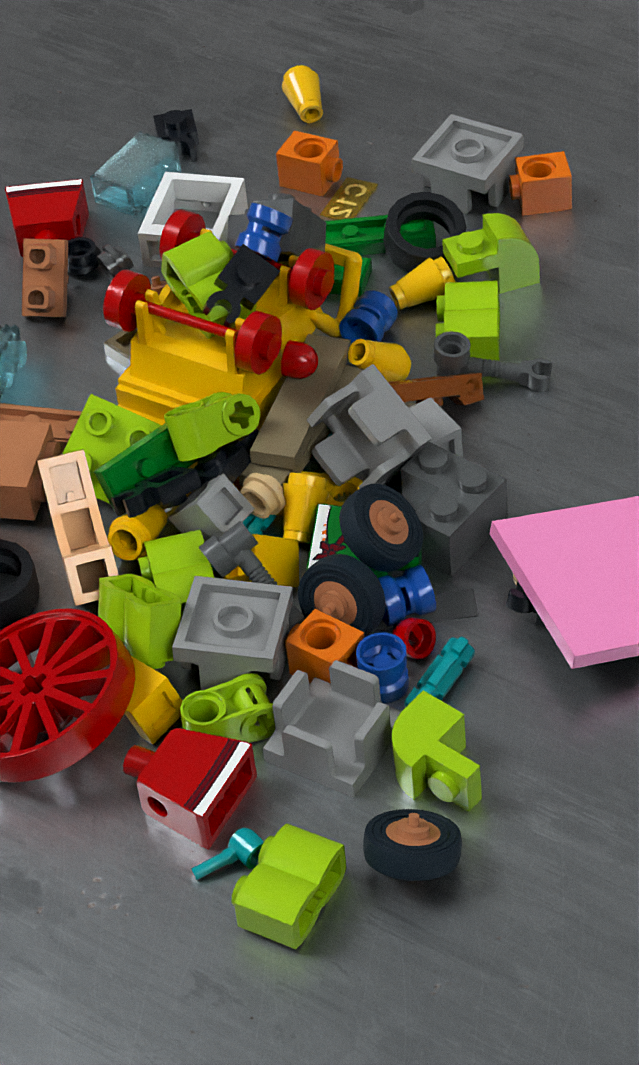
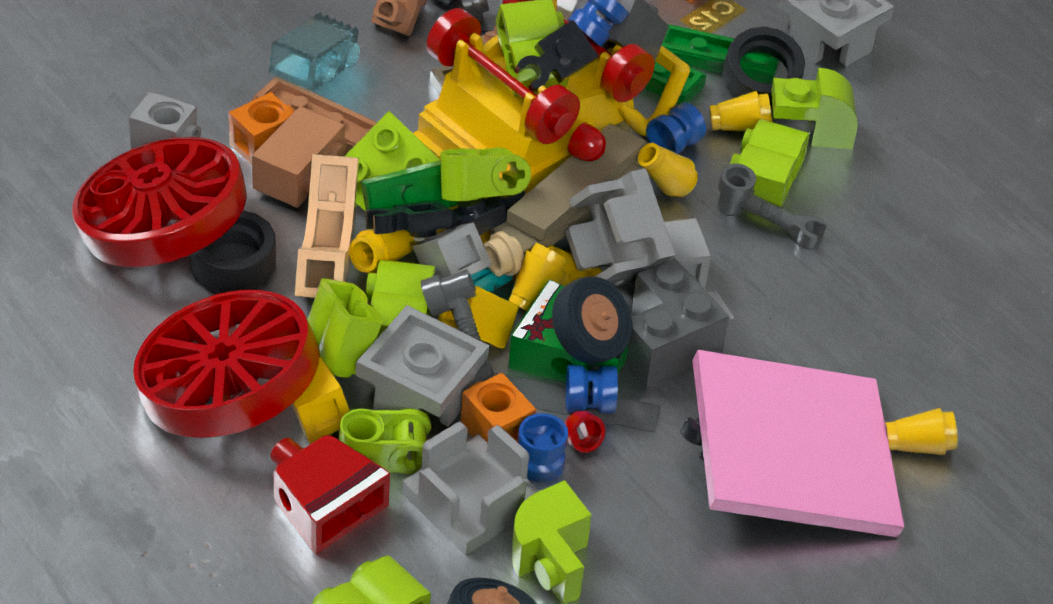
camera: 10 degrees right, 0 degrees up
teal hand [191,828,264,880] -> none
black wheel [298,554,386,637] -> none
dark orange hinge [388,372,484,406] -> none
teal axle [404,636,475,708] -> none
orange brick [509,151,572,216] -> none

